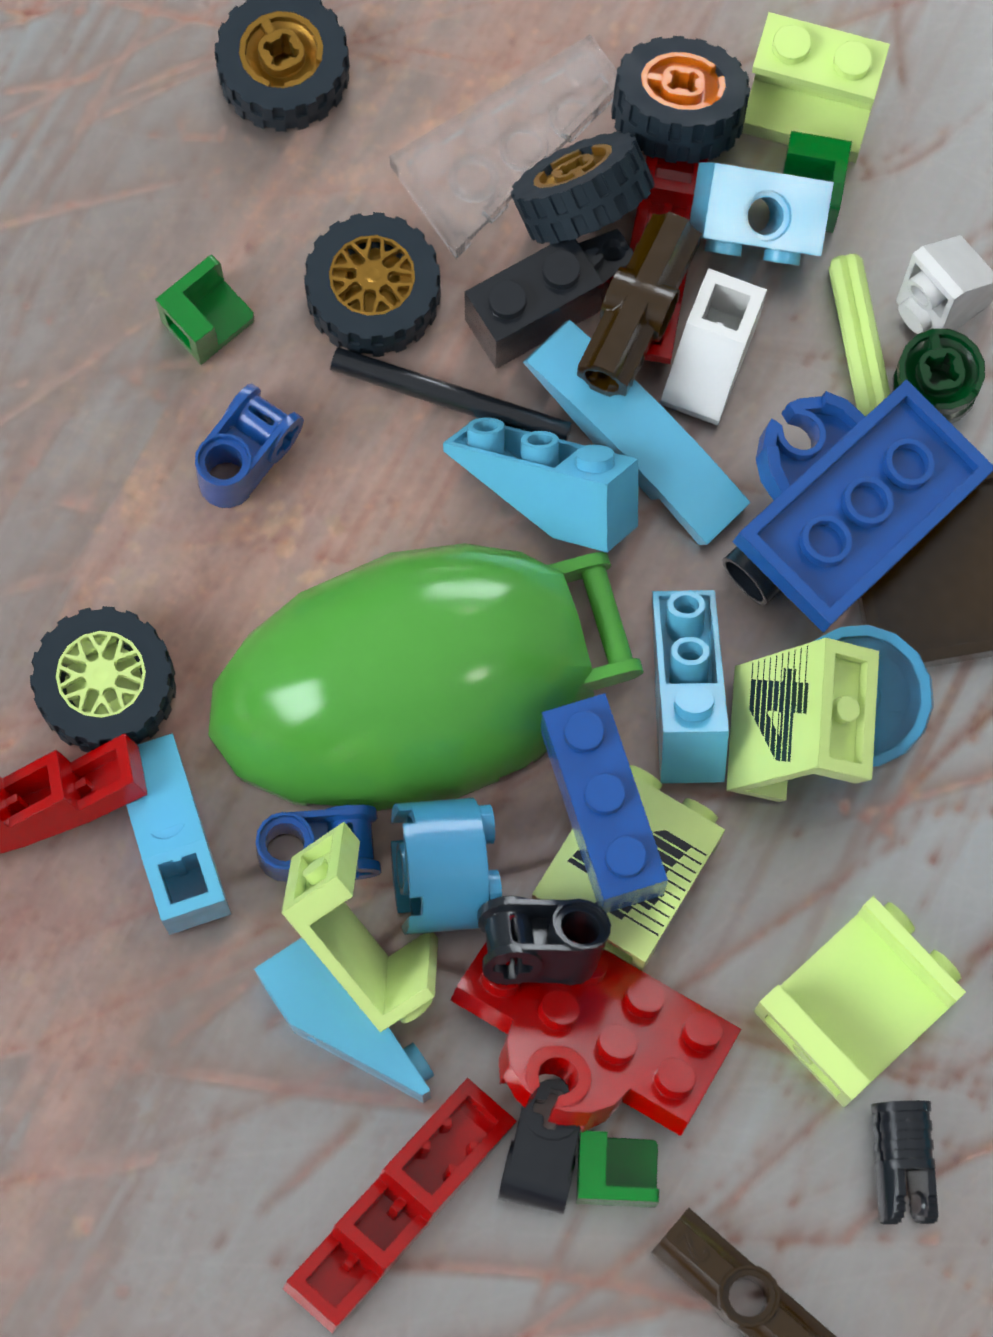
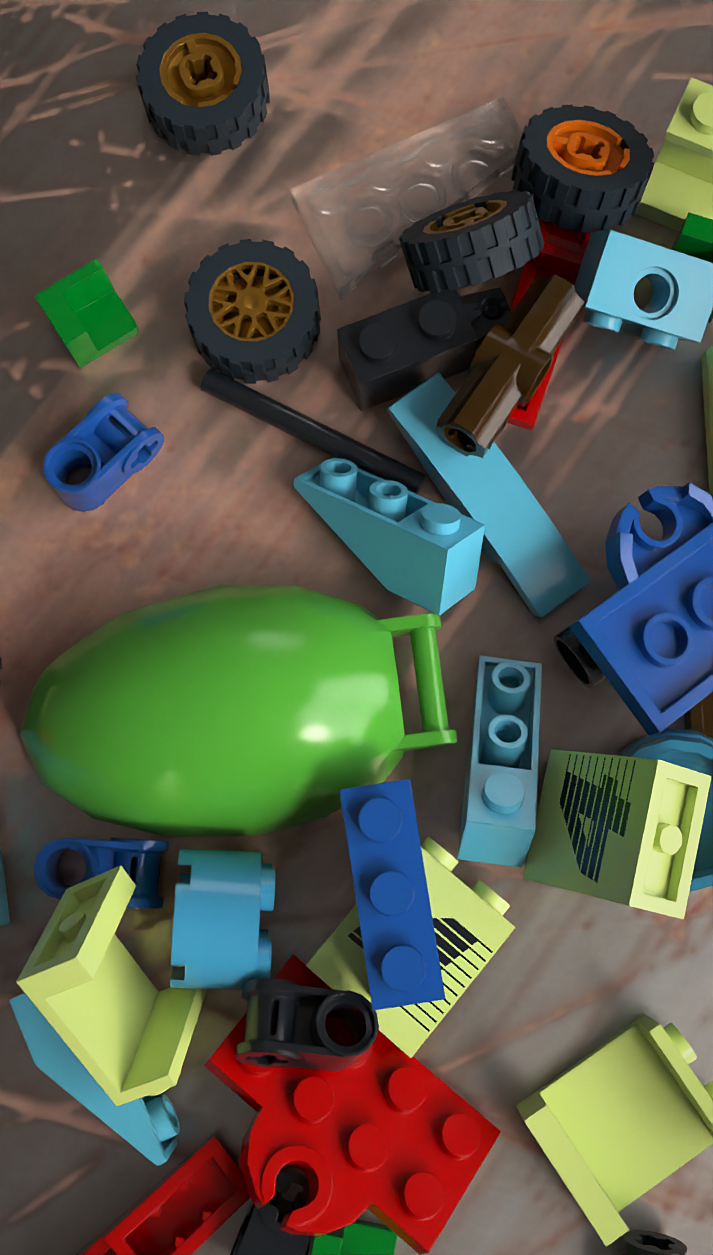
camera: 15 degrees right, 5 degrees up
white slope [660,268,767,425] -> none

